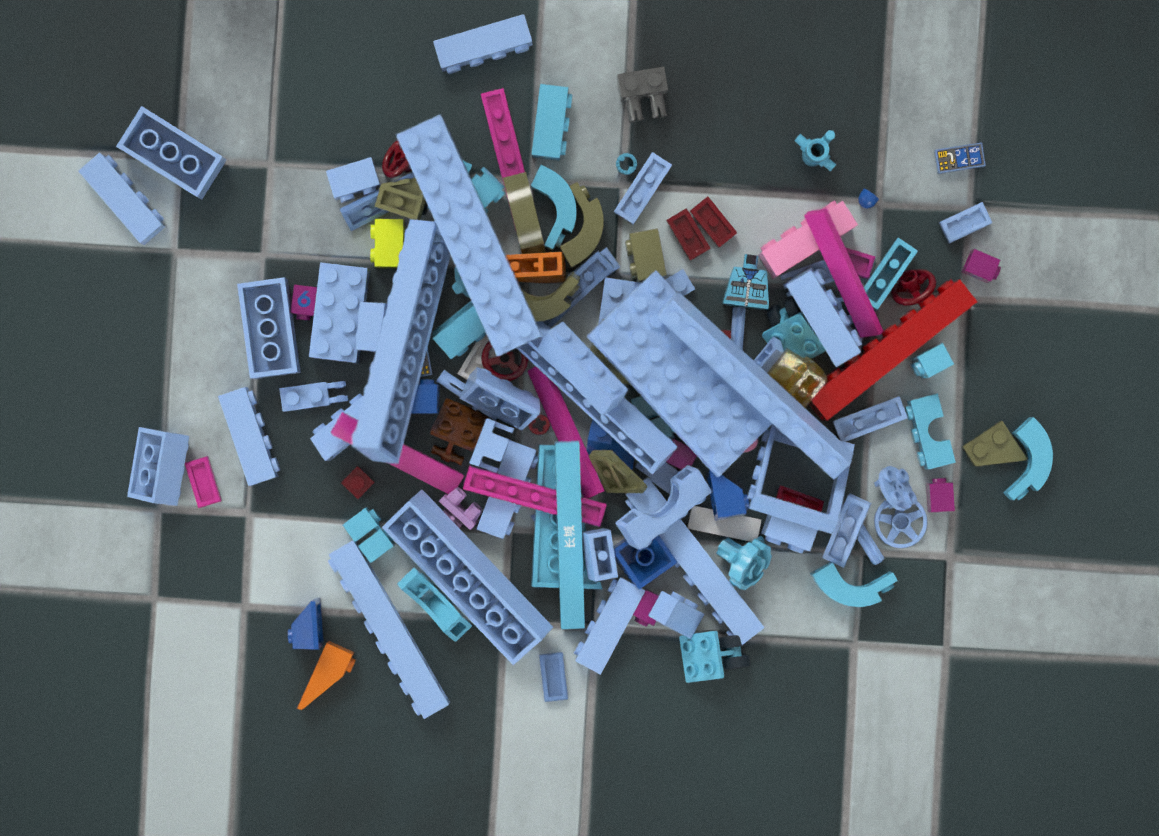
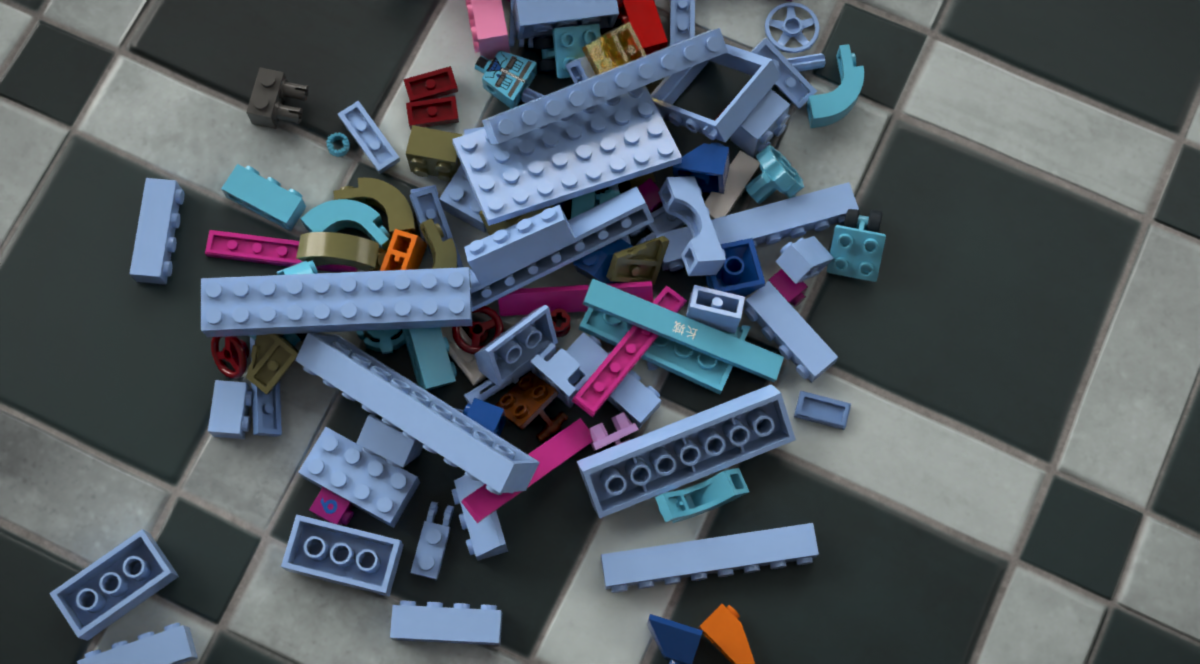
camera: 70 degrees left, 15 degrees down
dark red plate [341,466,375,499] -> none
medium azure piece [343,507,395,563] -> none
neon yellow brick [370,219,405,268] -> none
light blue plate [874,466,917,511] -> none

